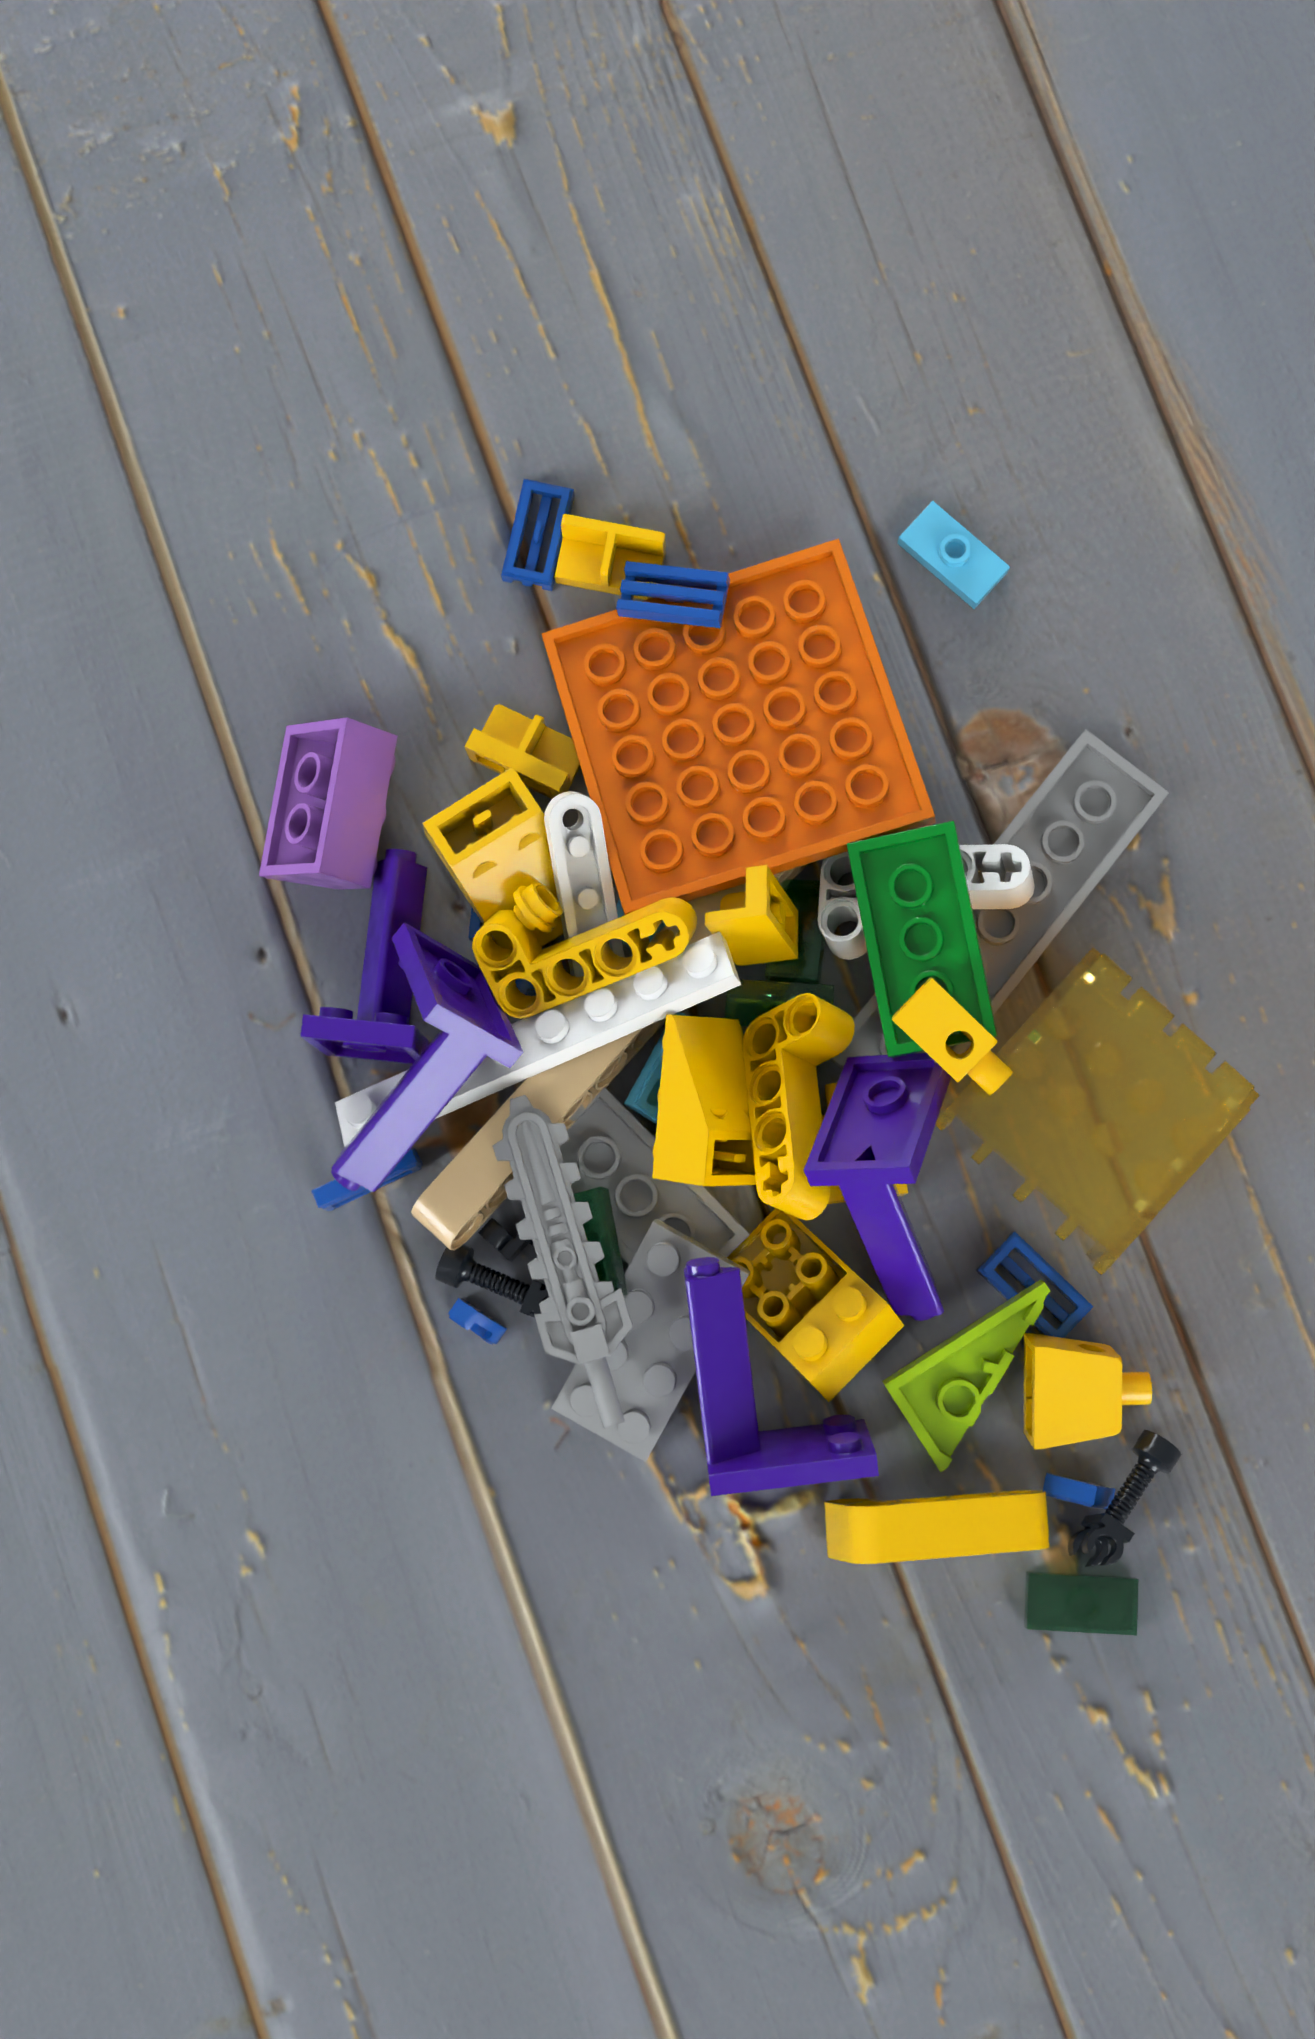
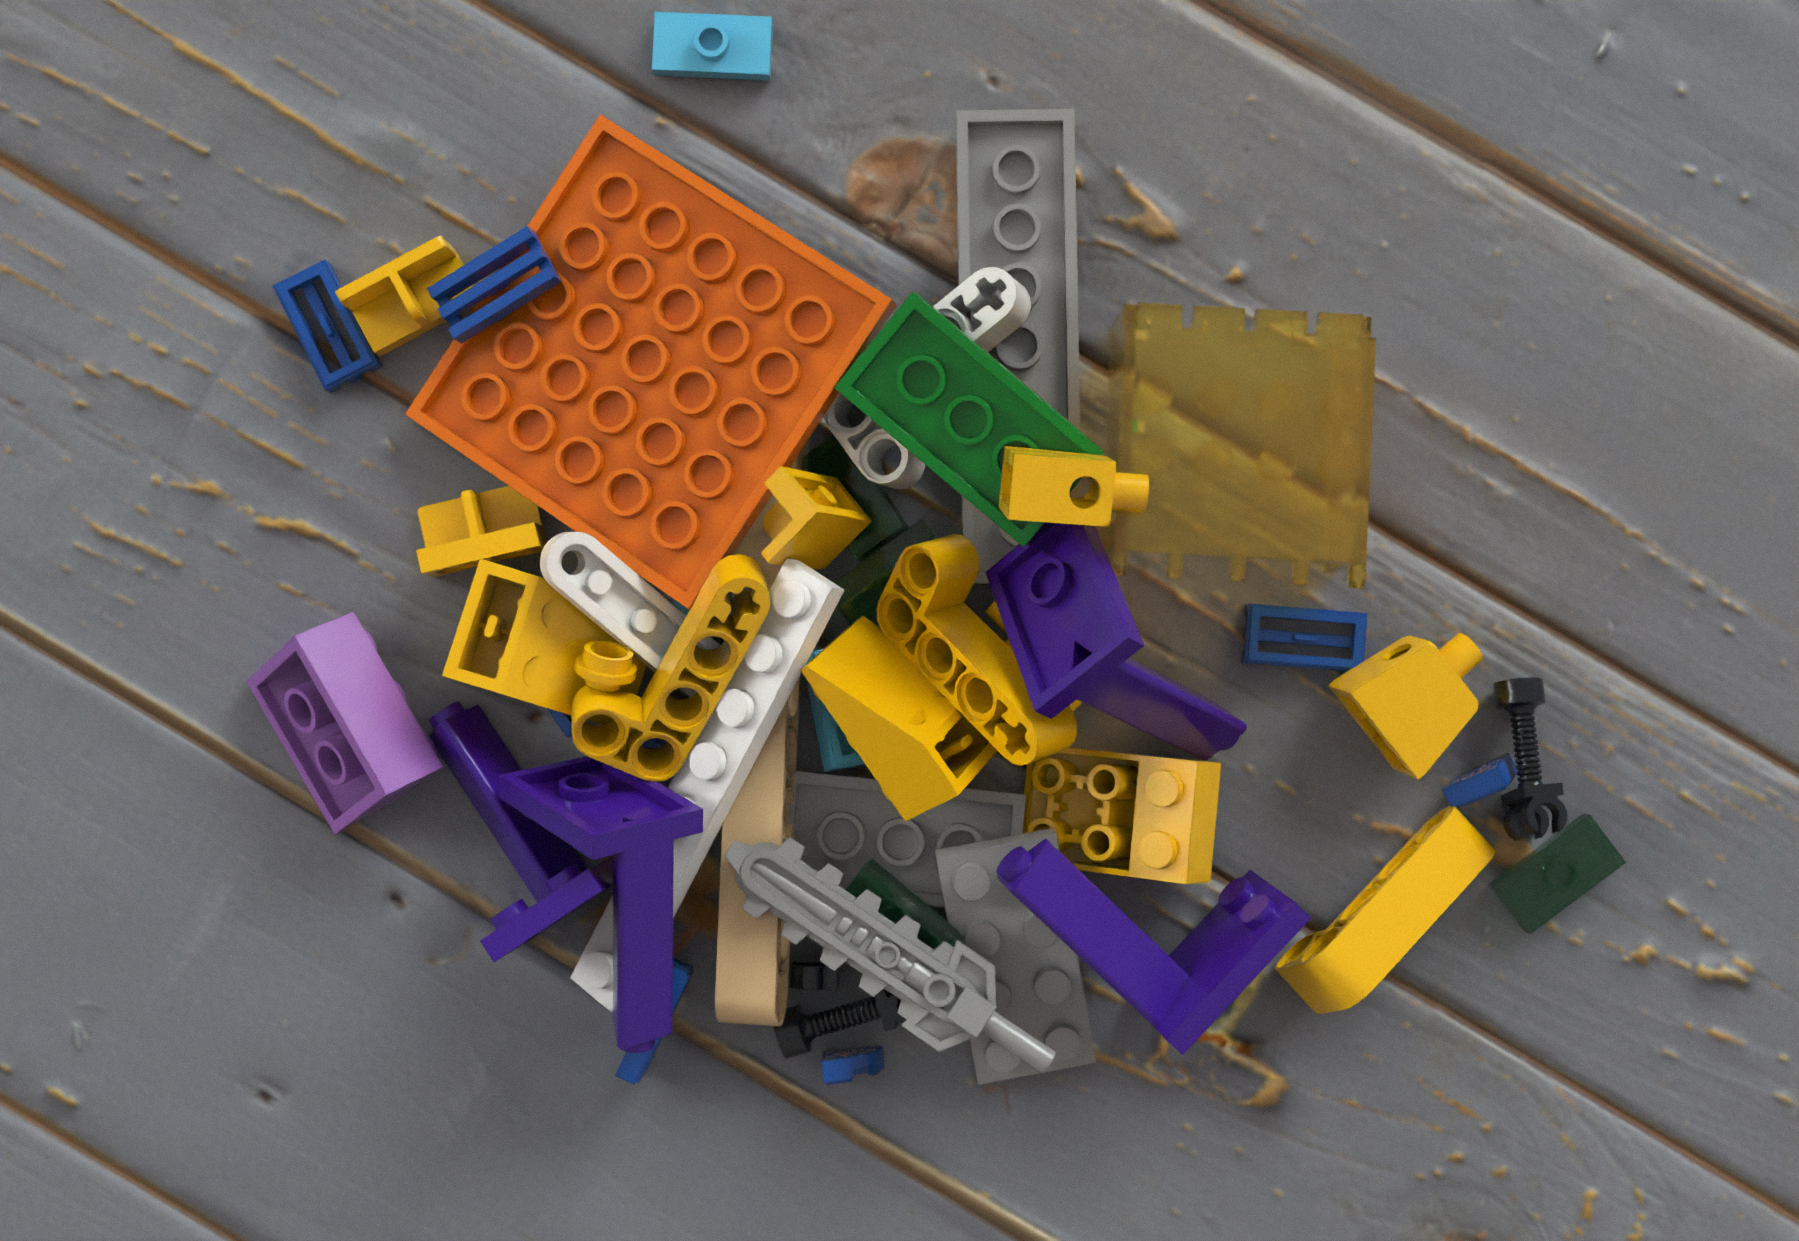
camera: 45 degrees left, 5 degrees up
lime wing [882,1279,1051,1472] -> none

